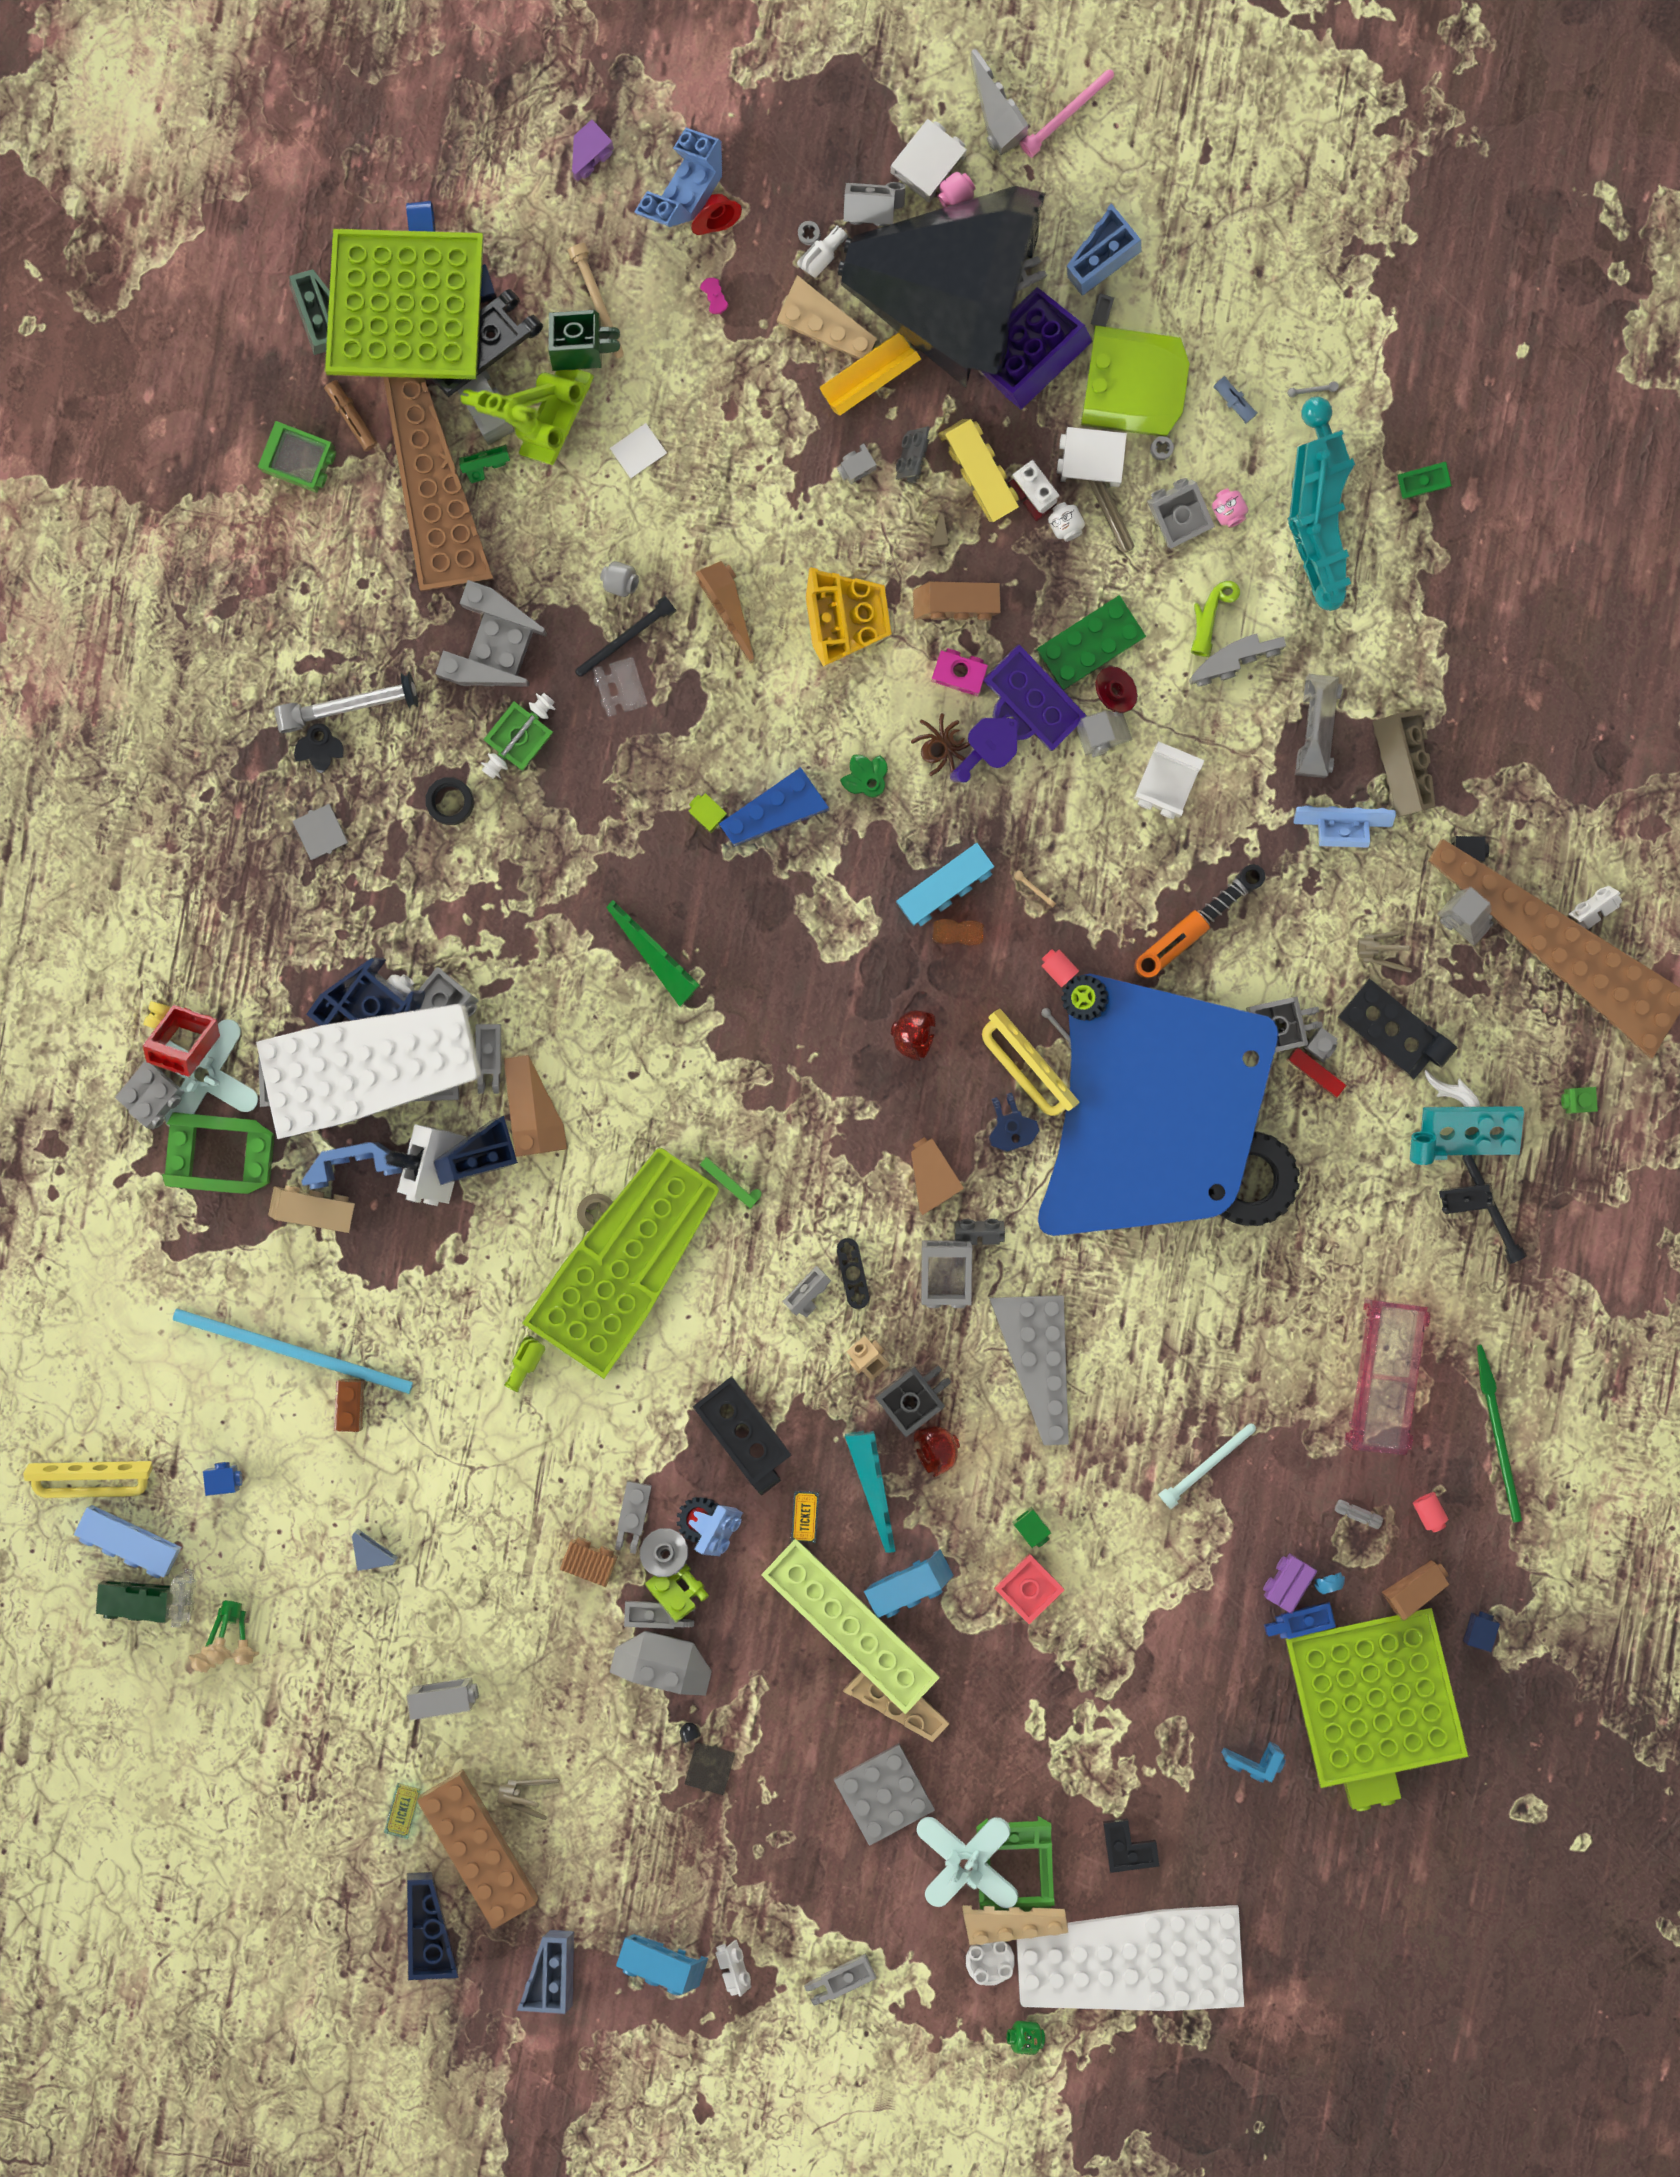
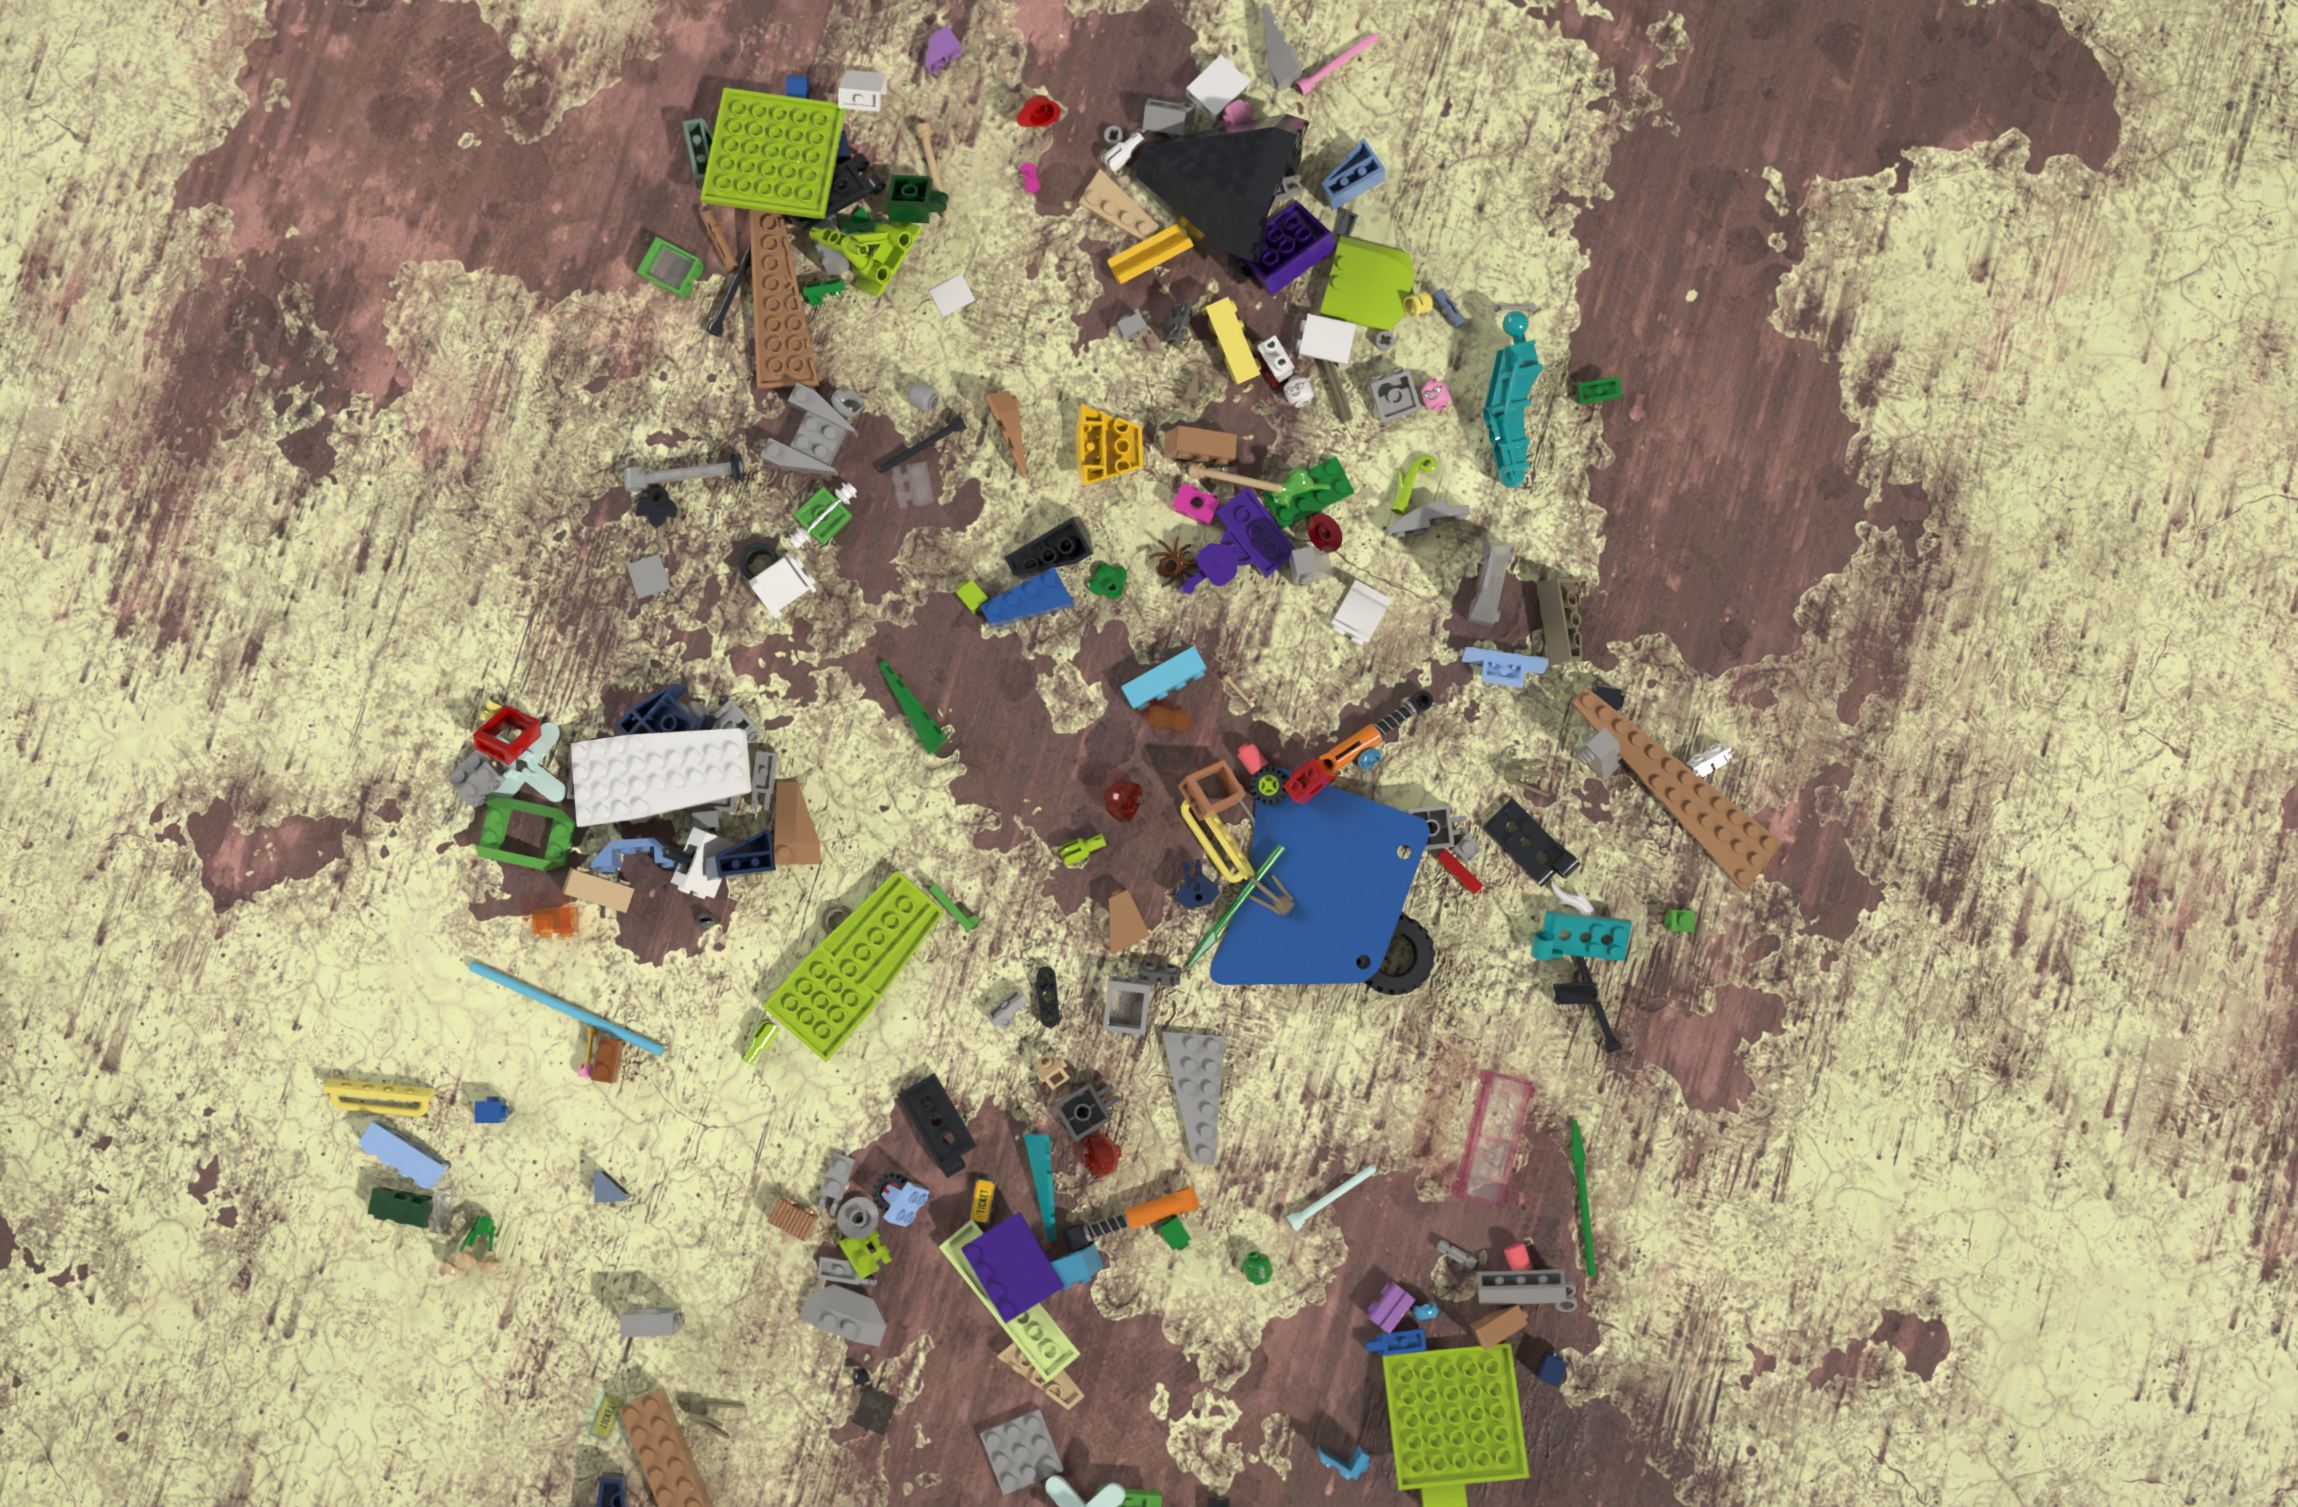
camera: 10 degrees right, 5 degrees down
medium blue slope [635,128,722,227] -> none
coral plate [994,1553,1065,1624] -> none
none -> clear orange brick [532,907,579,939]
none -> hinge [578,1026,596,1078]
none -> light grey brick [690,810,723,833]
none -> dark grey hinge [698,912,716,929]
none -> black piece [706,245,751,337]
none -> white panel [749,553,817,619]
none -> light grey hair [831,388,864,418]
none -> white panel [838,70,887,111]
none -> green plate [841,208,882,234]
none -> dark purple slope [961,1212,1065,1324]
none -> black wedge [1004,516,1094,575]
none -> lime arm [1058,833,1107,866]
none -> piece [1062,1186,1200,1251]
none -> nougat window [1178,760,1246,822]
none -> green piece [1186,844,1285,968]
none -> tan piece [1189,461,1283,493]
none -> black hinge [1233,265,1251,284]
none -> green head [1243,1251,1273,1285]
none -> dark tan plant [1248,874,1295,916]
none -> bright green animal [1269,467,1330,508]
none -> red brick [1283,758,1336,804]
none -> dark azure plate [1358,748,1382,771]
none -> light yellow wheel [1403,292,1433,317]
none -> light grey hinge [1477,1269,1577,1312]

